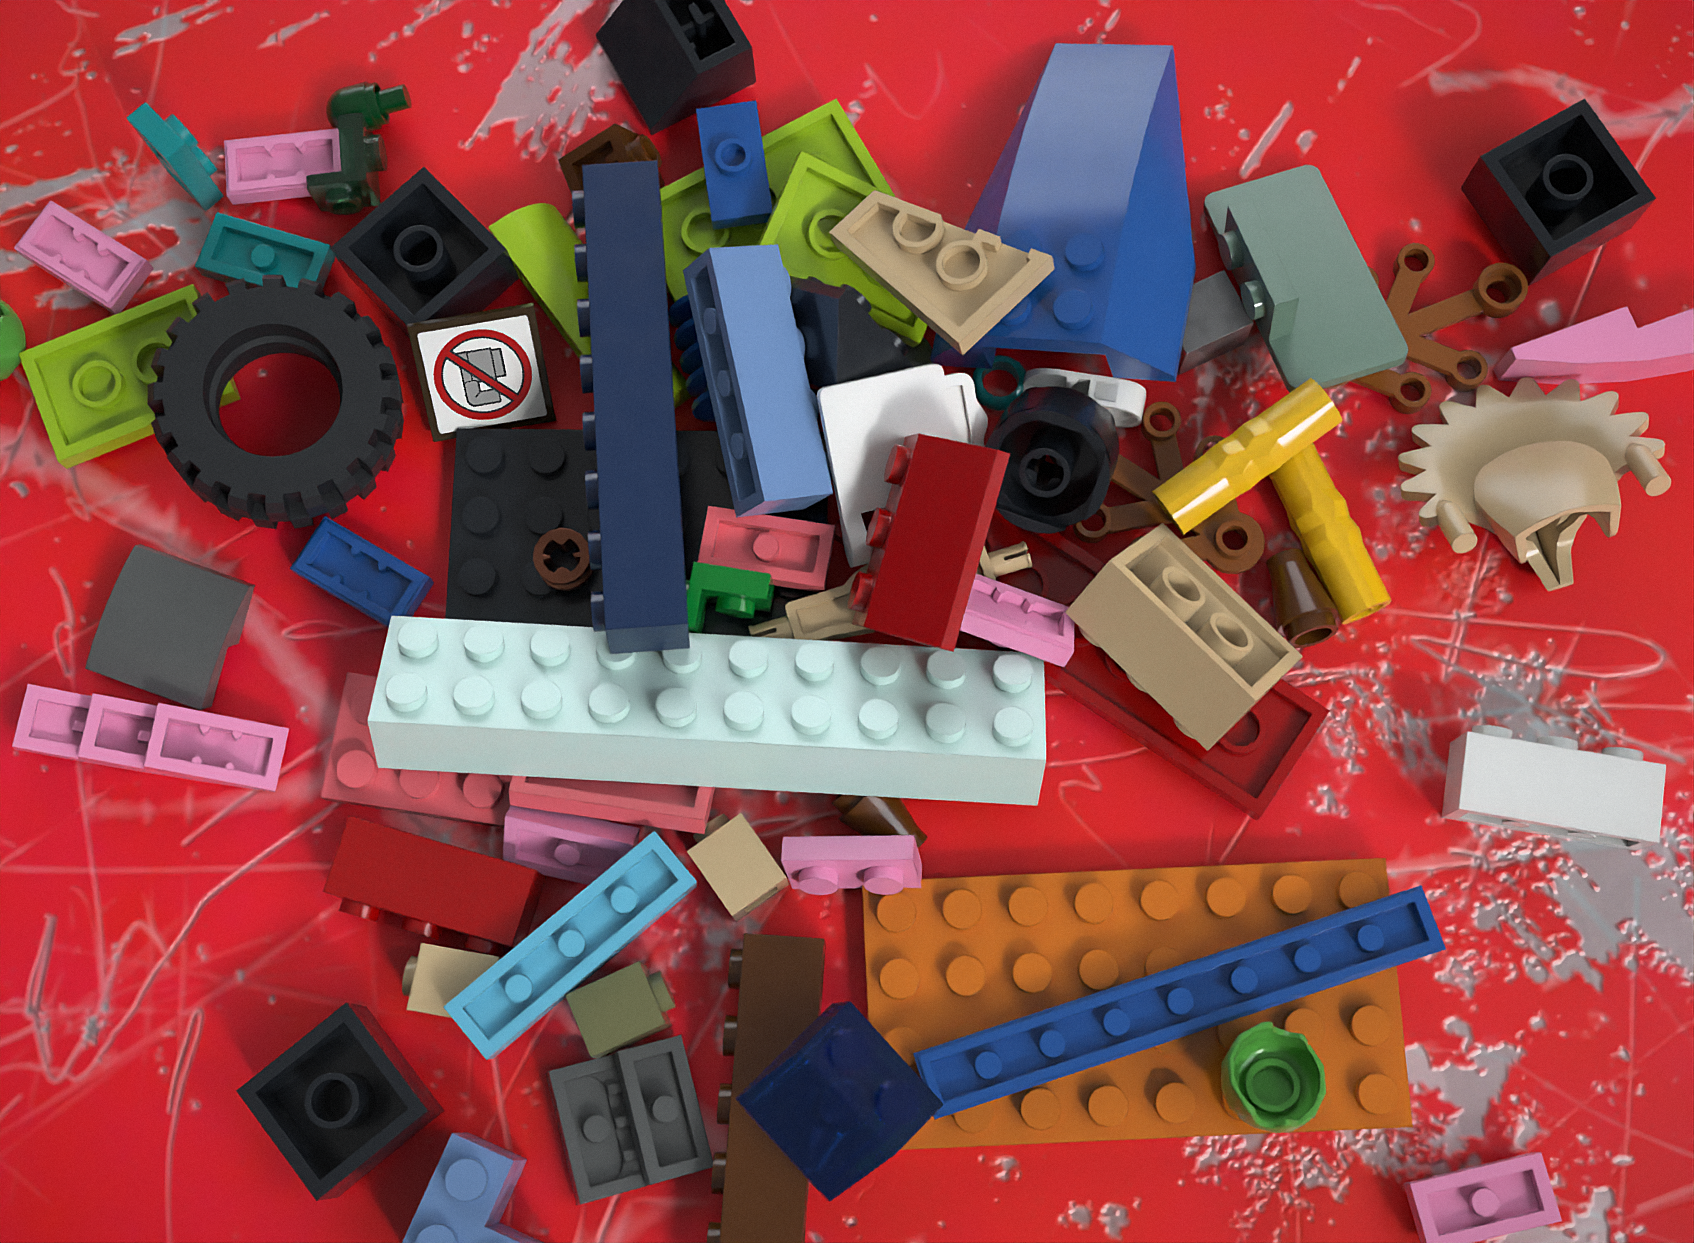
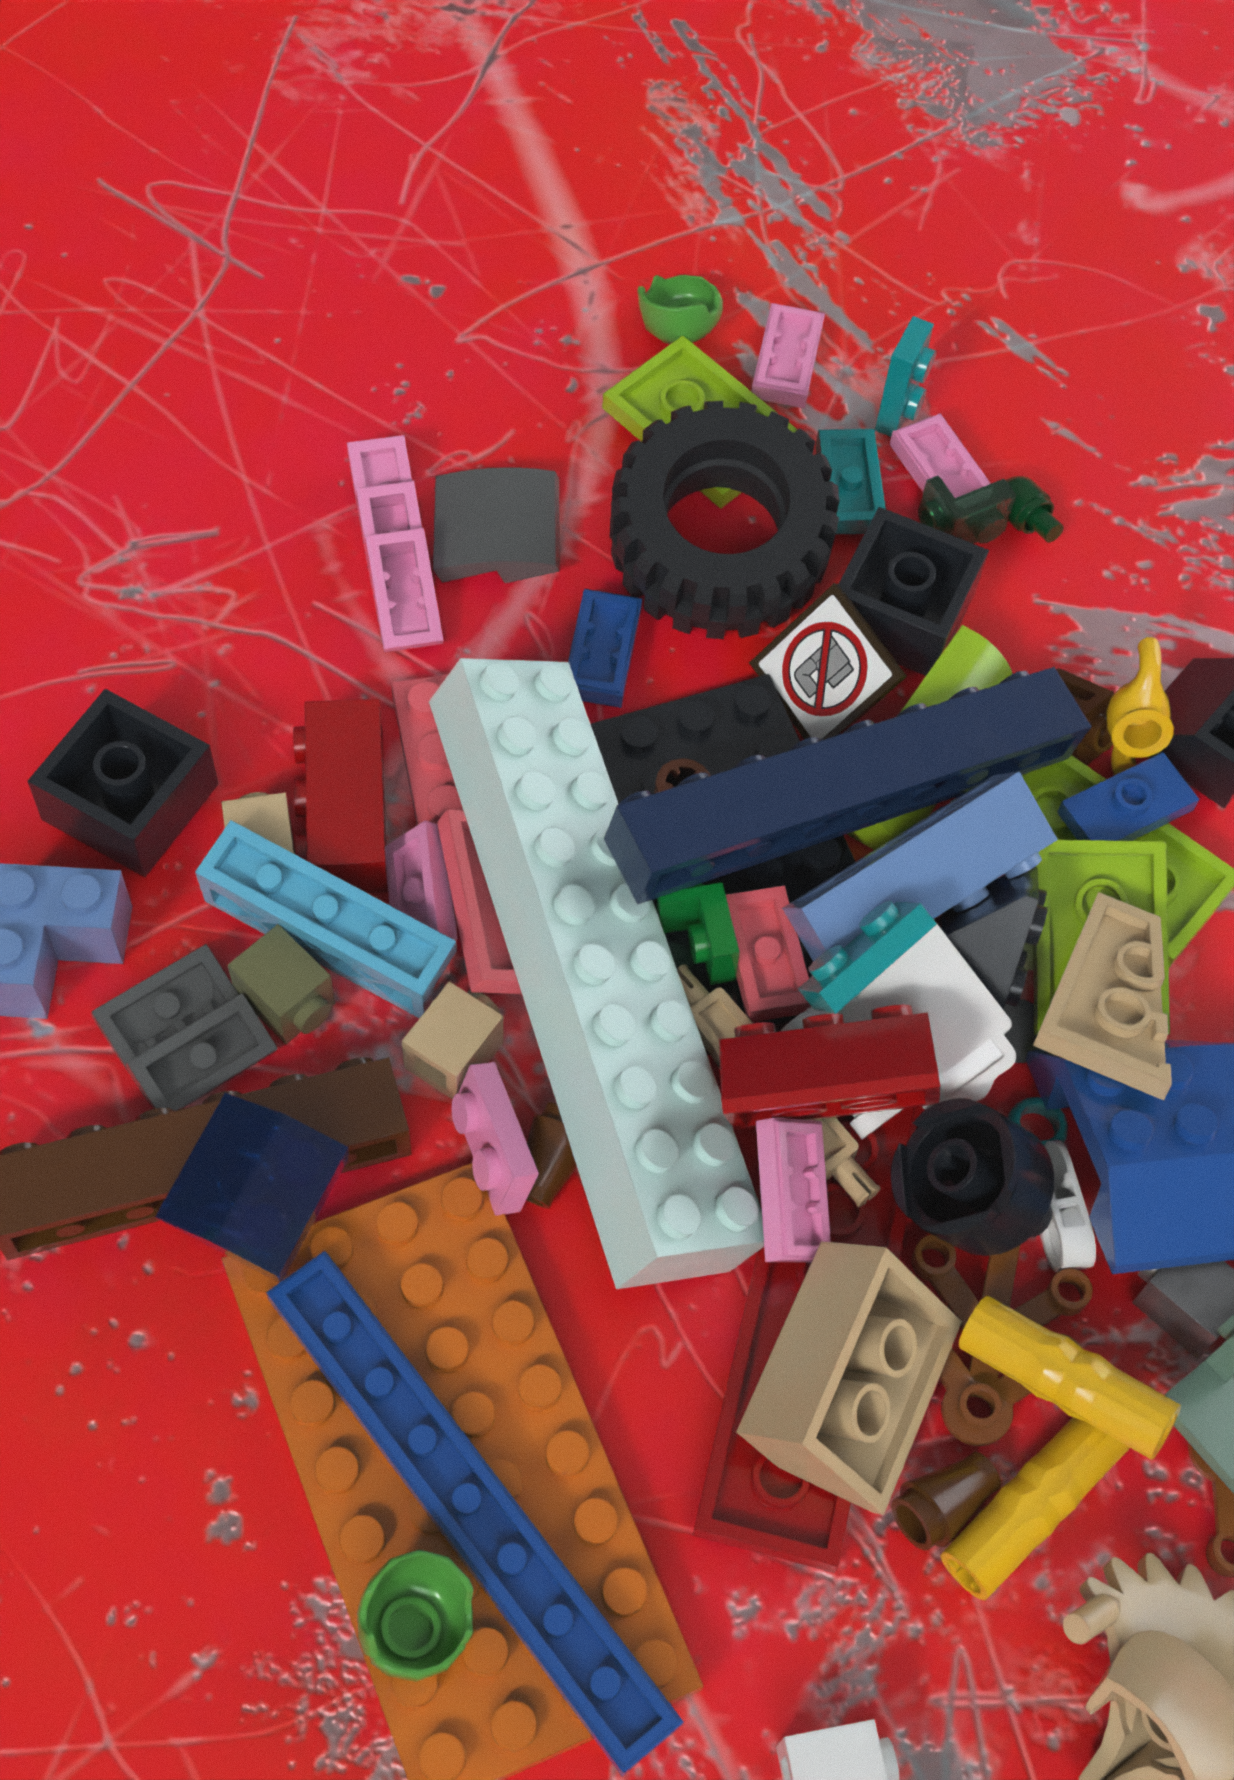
camera: 60 degrees right, 15 degrees down
none -> teal plate [798,901,937,1014]
none -> yellow piece [1106,637,1174,776]

